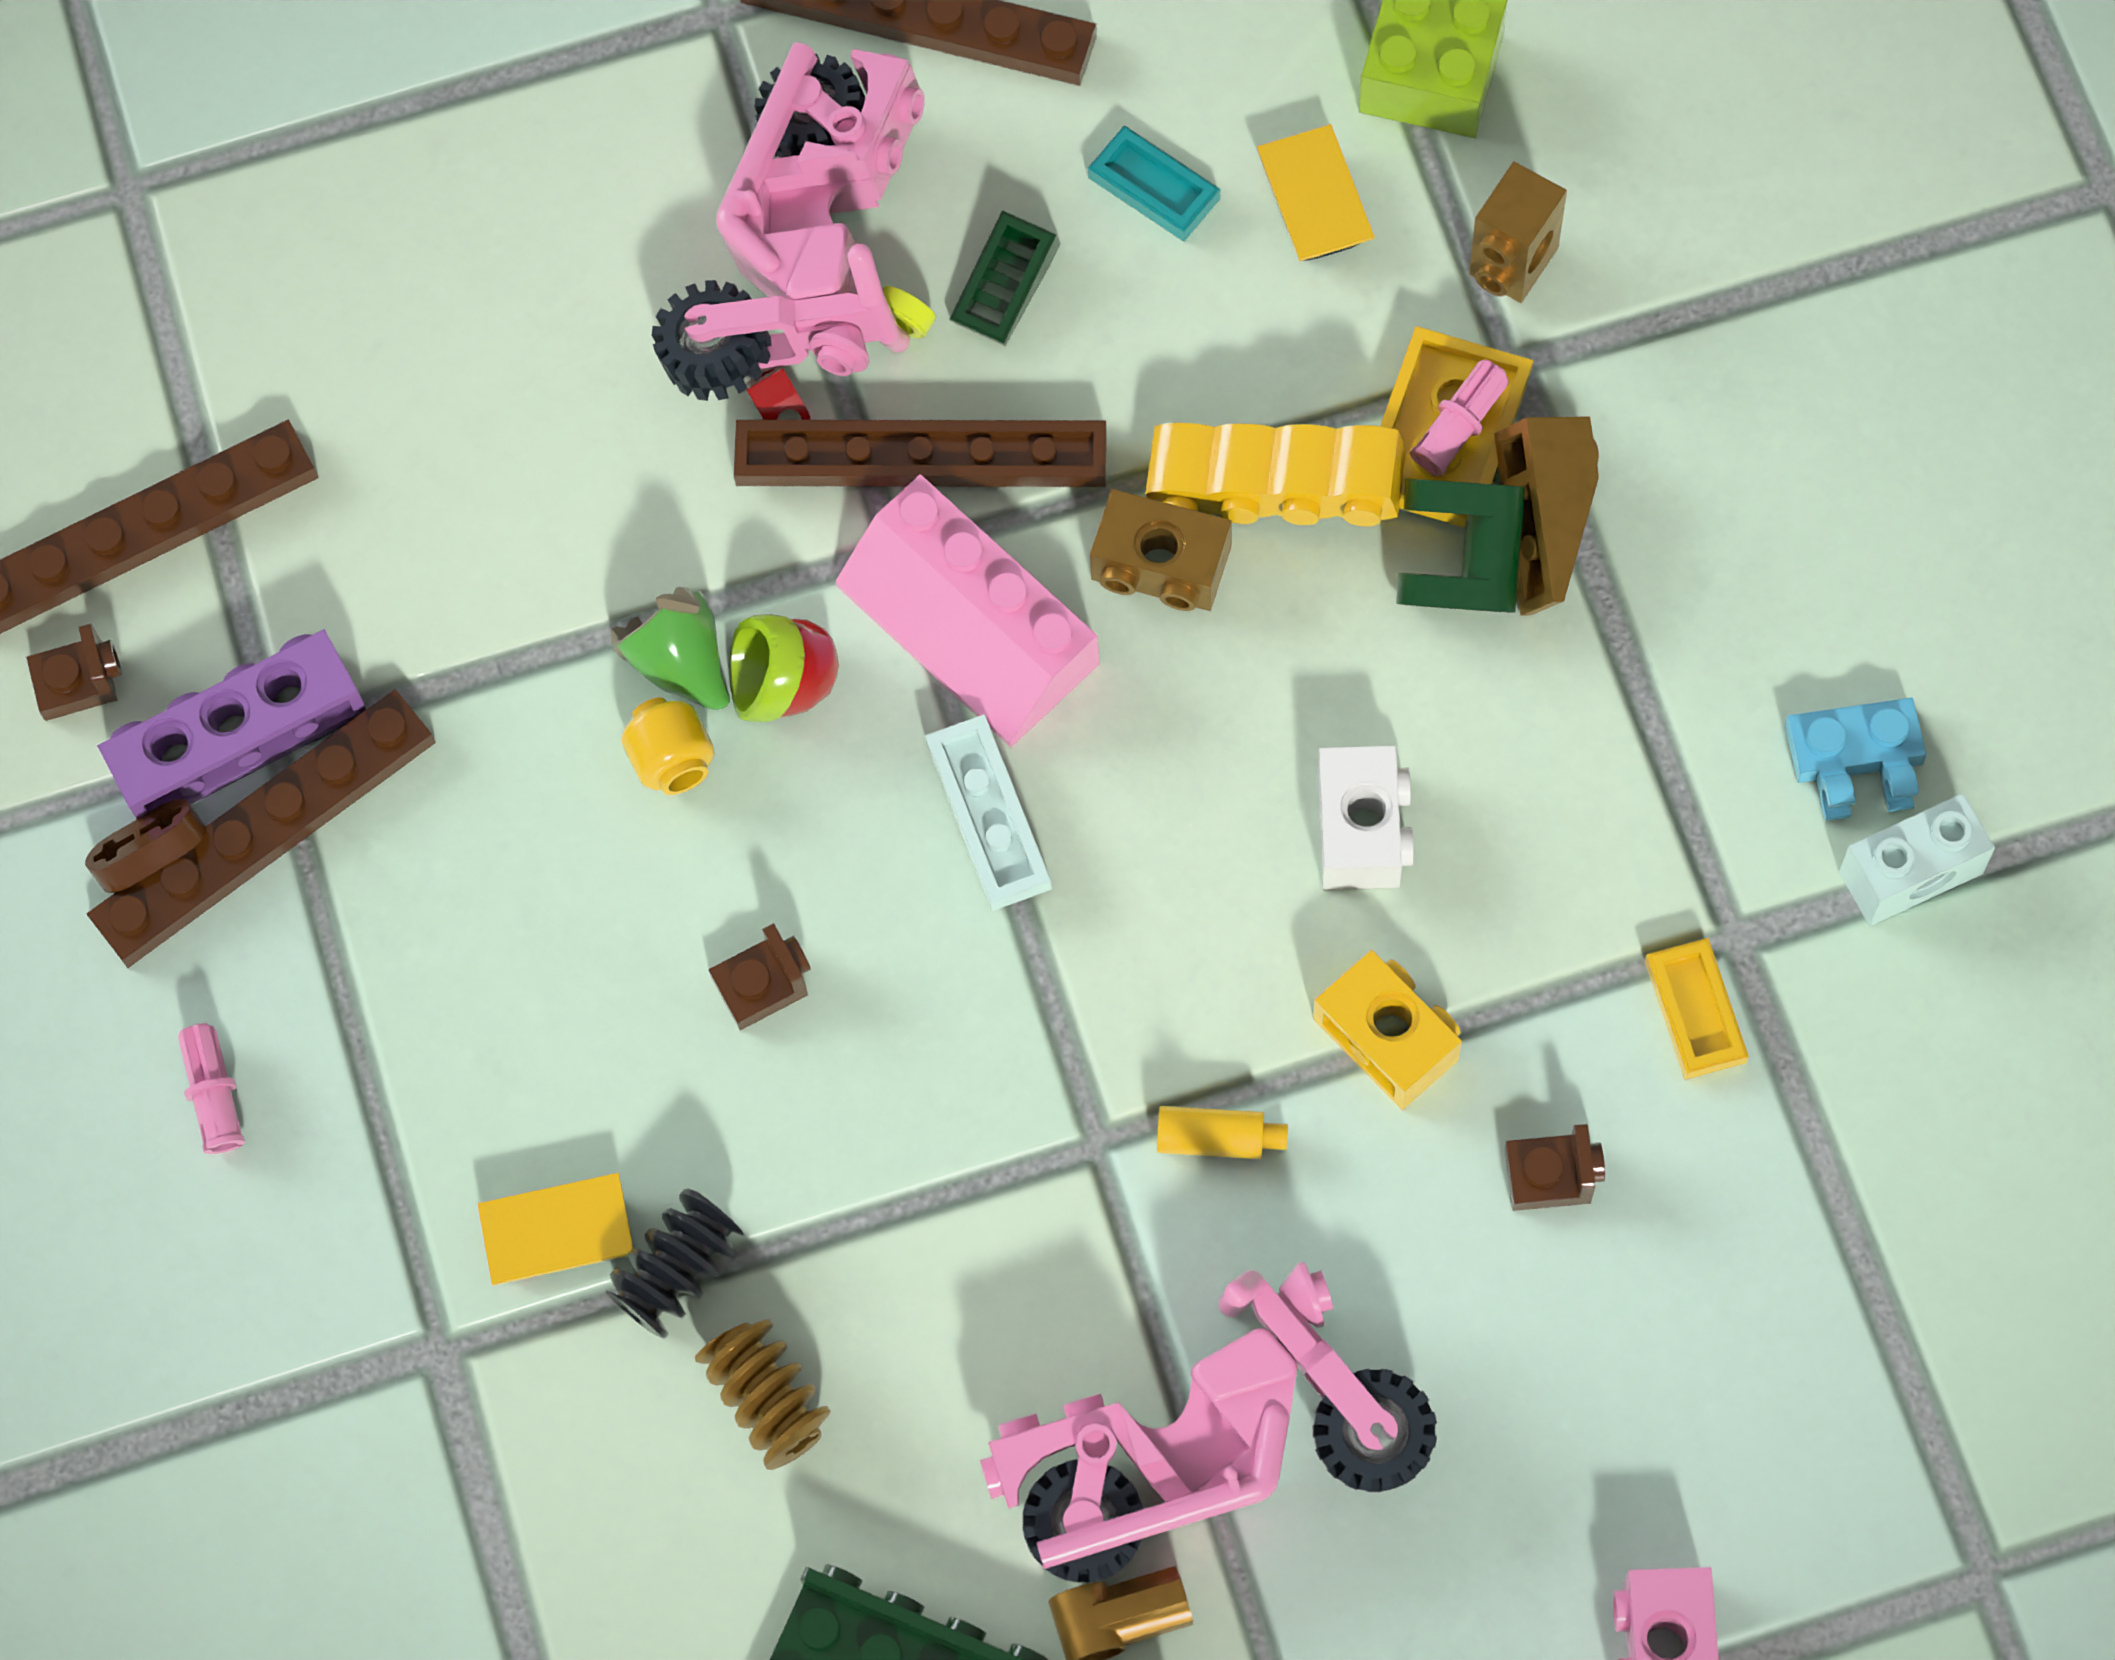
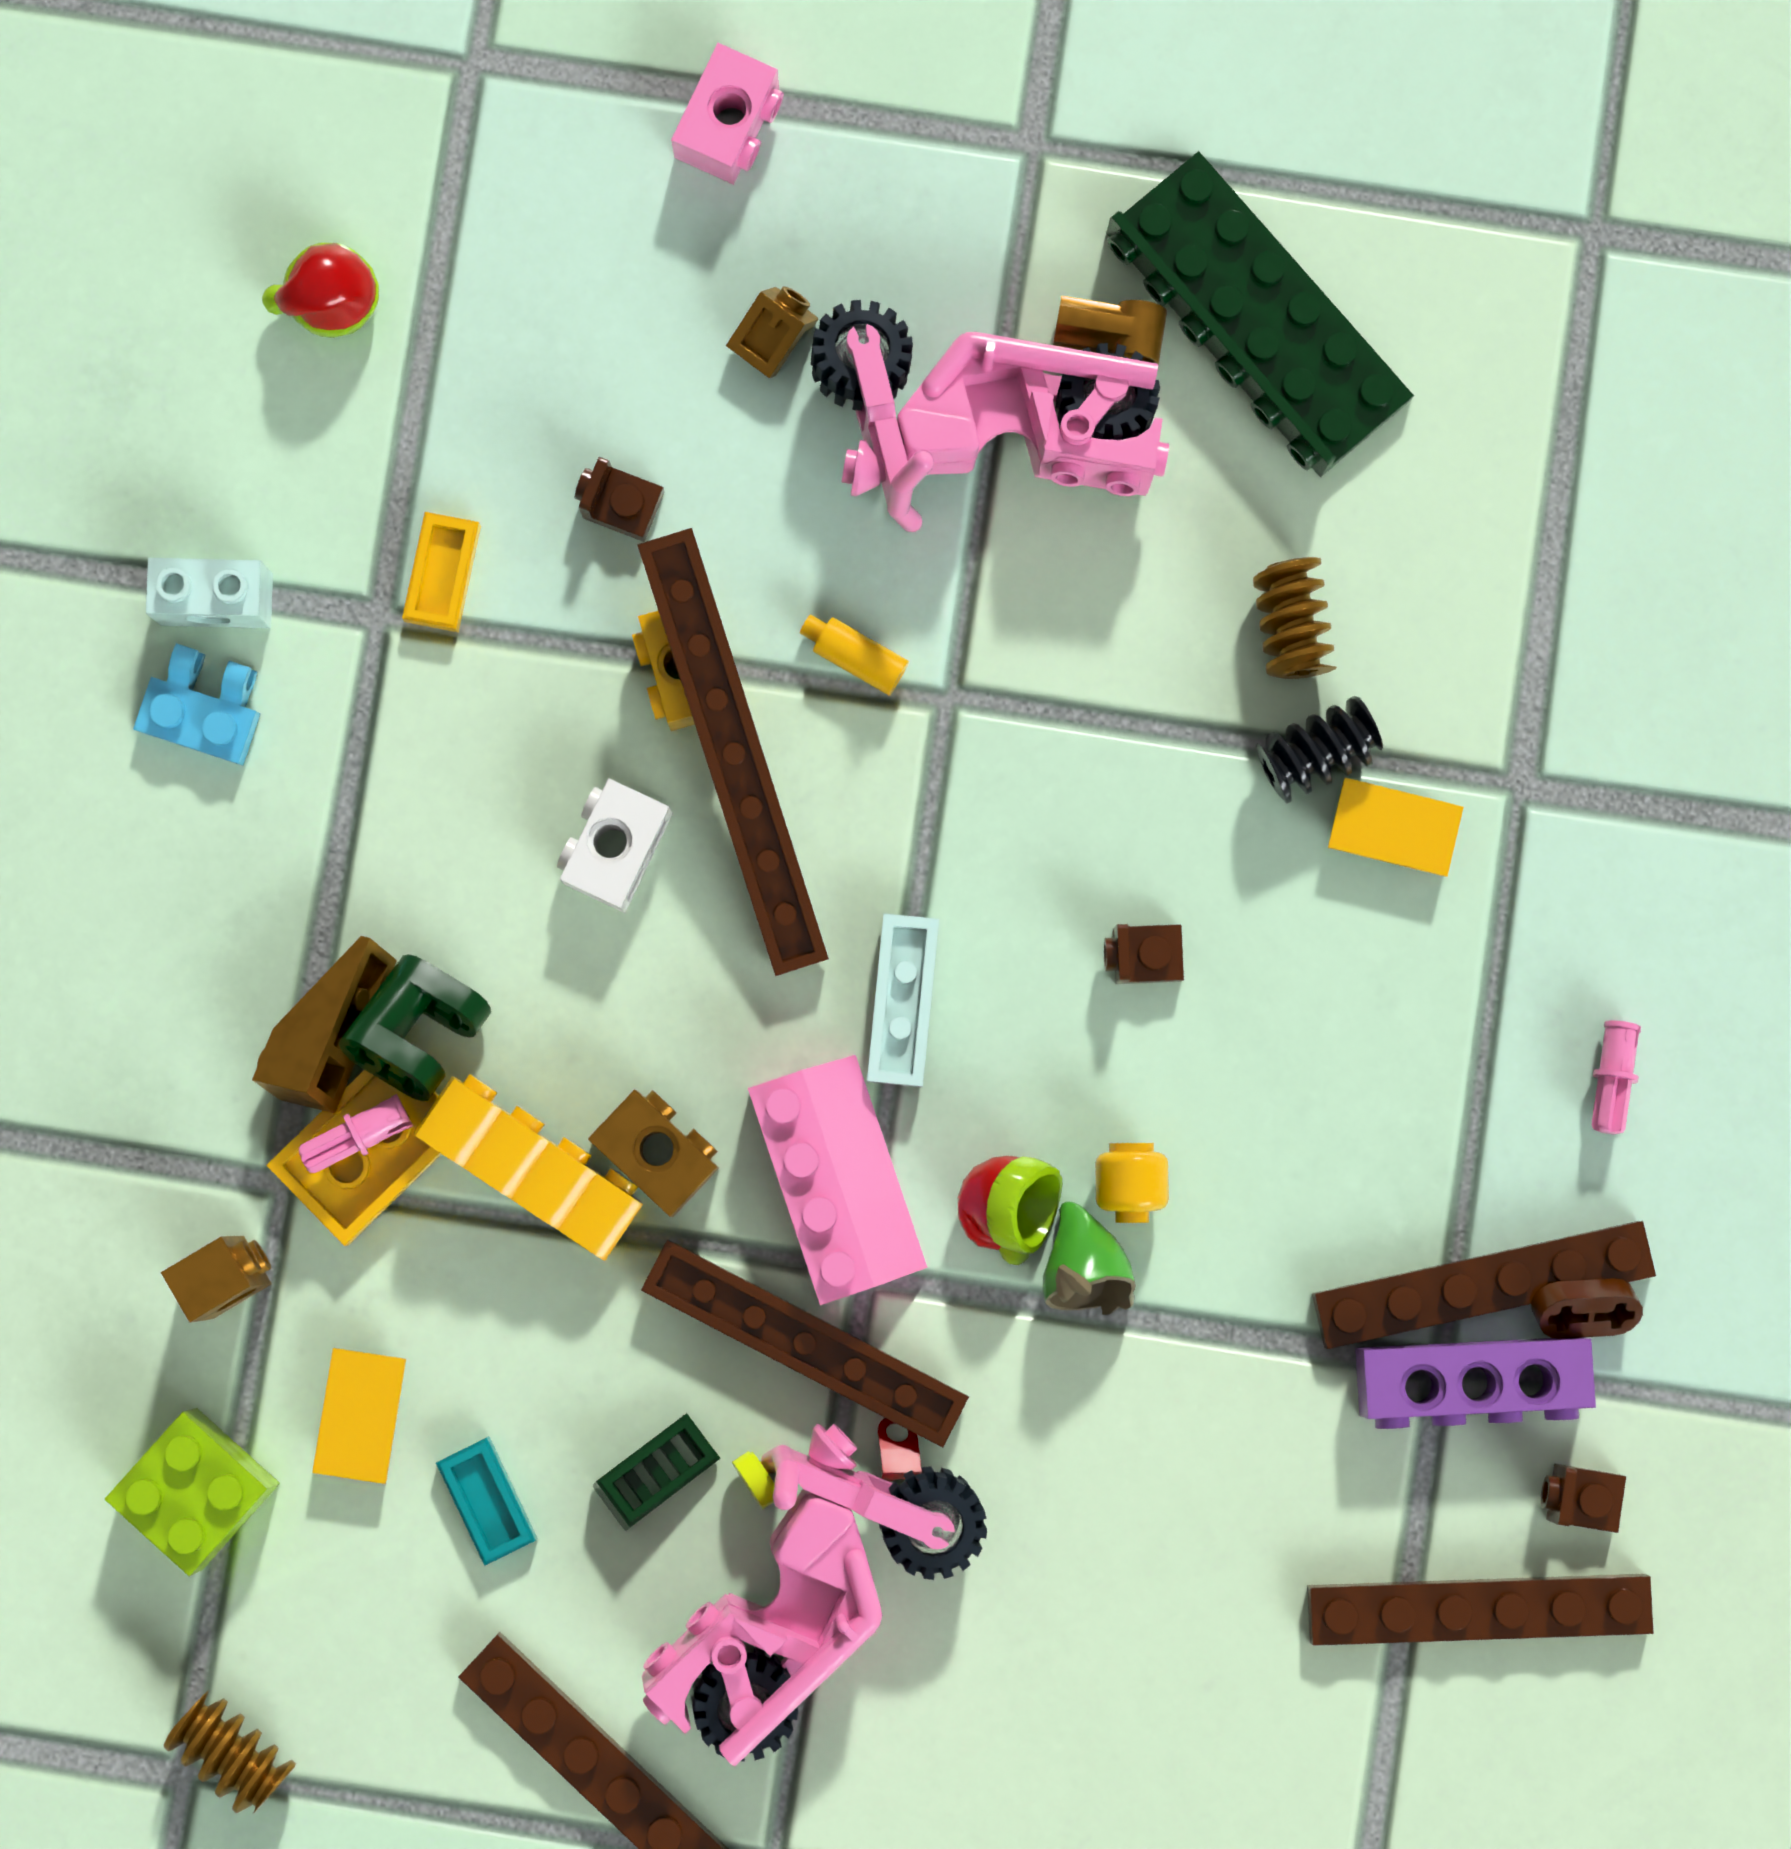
camera: 165 degrees left, 15 degrees up
none -> red piece [262,243,379,338]
none -> reddish brown plate [638,528,829,976]
none -> pearl gold bracket [726,286,818,378]

